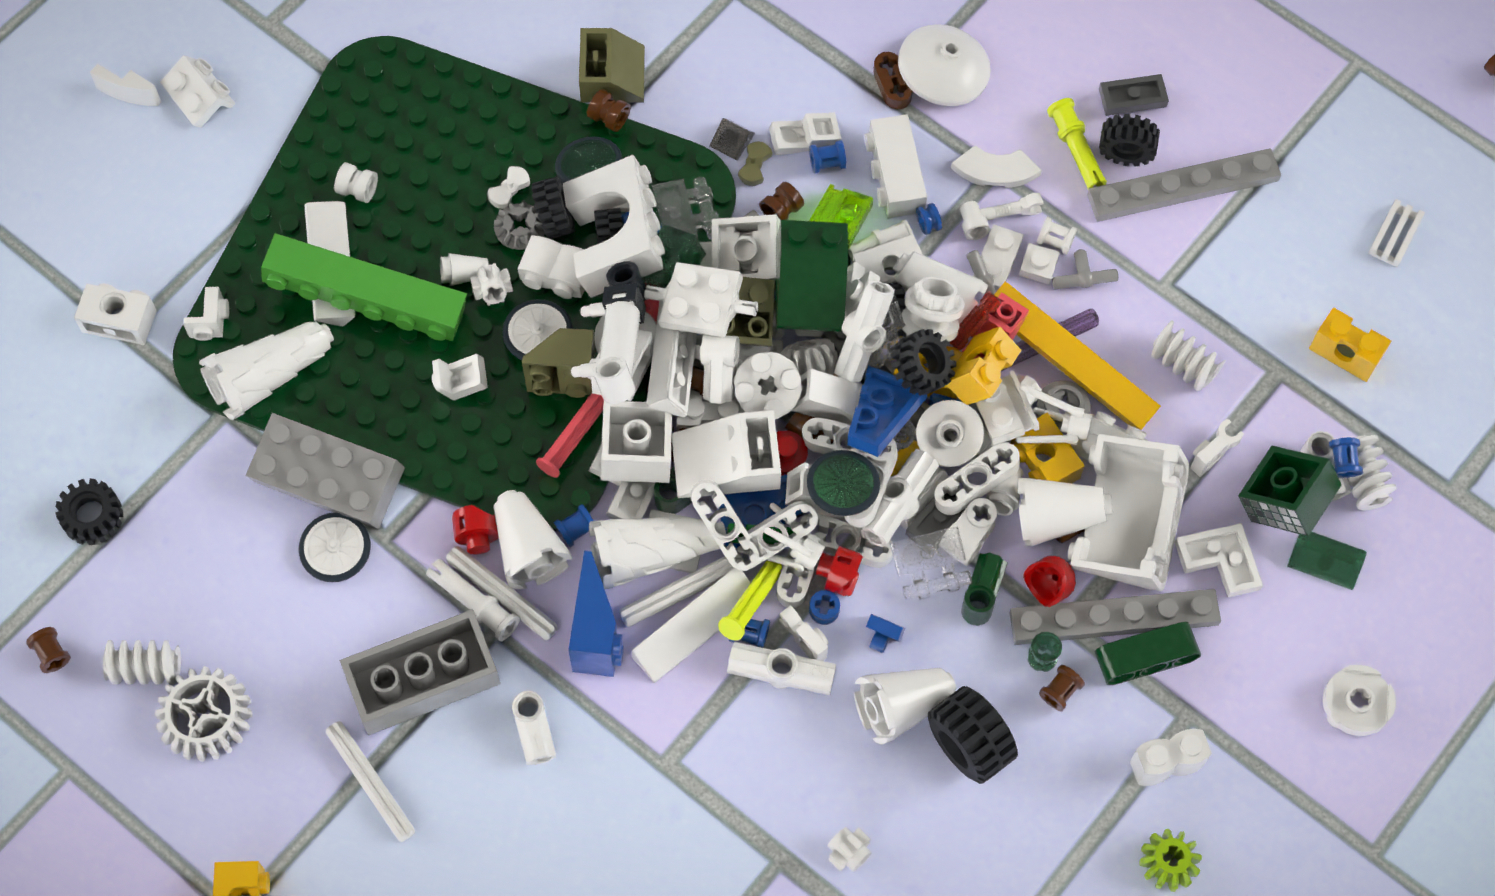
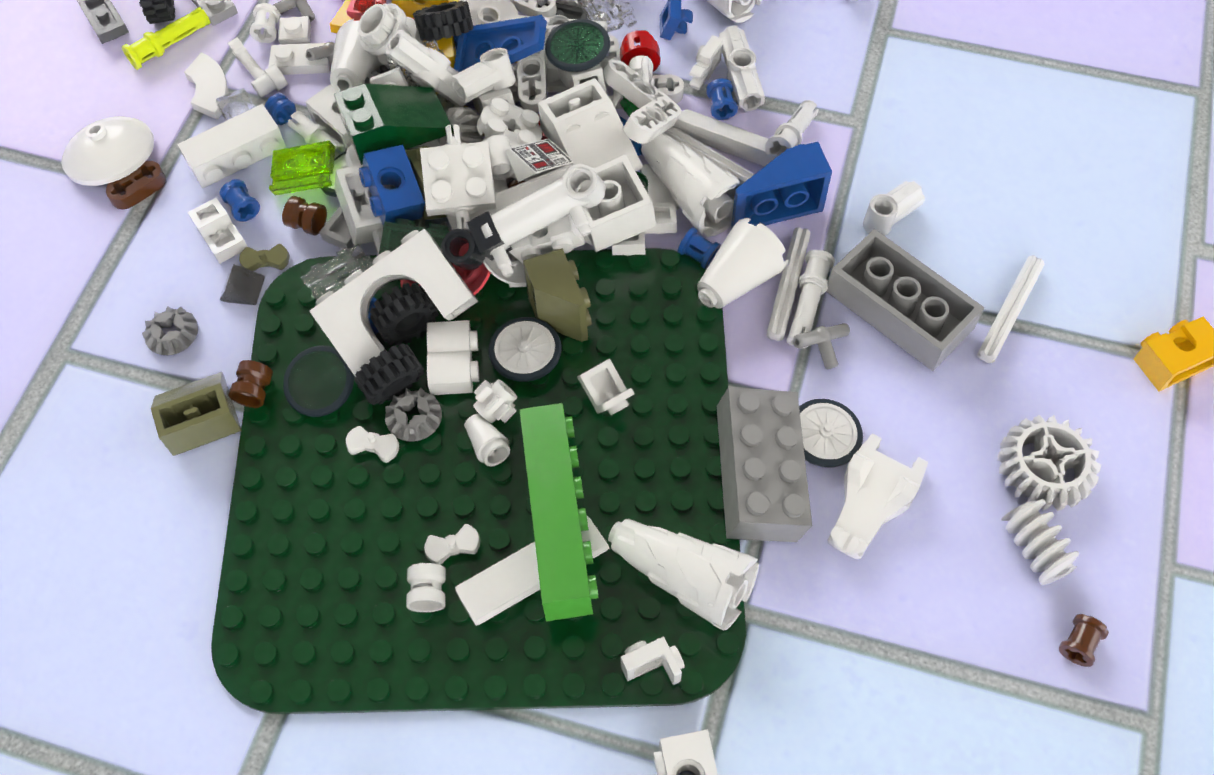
camera: 110 degrees left, 5 degrees down
black tyre [55,478,123,545] -> none
red piece [452,505,499,555] -> none
coral axle [536,393,604,478] -> none
neon yellow axle [718,560,782,641] -> none
blue bush [809,590,840,625] -> none
none -> light grey gear [142,306,198,355]
none -> clear plate [216,88,255,121]
none -> blue brick [359,145,425,228]
none -> white piece [424,524,481,565]
none -> white piece [451,48,516,103]
none -> slope [505,139,573,182]
none -> white pin [765,100,819,160]
none -> light grey piece [793,323,850,370]
none -> white animal [827,433,928,559]

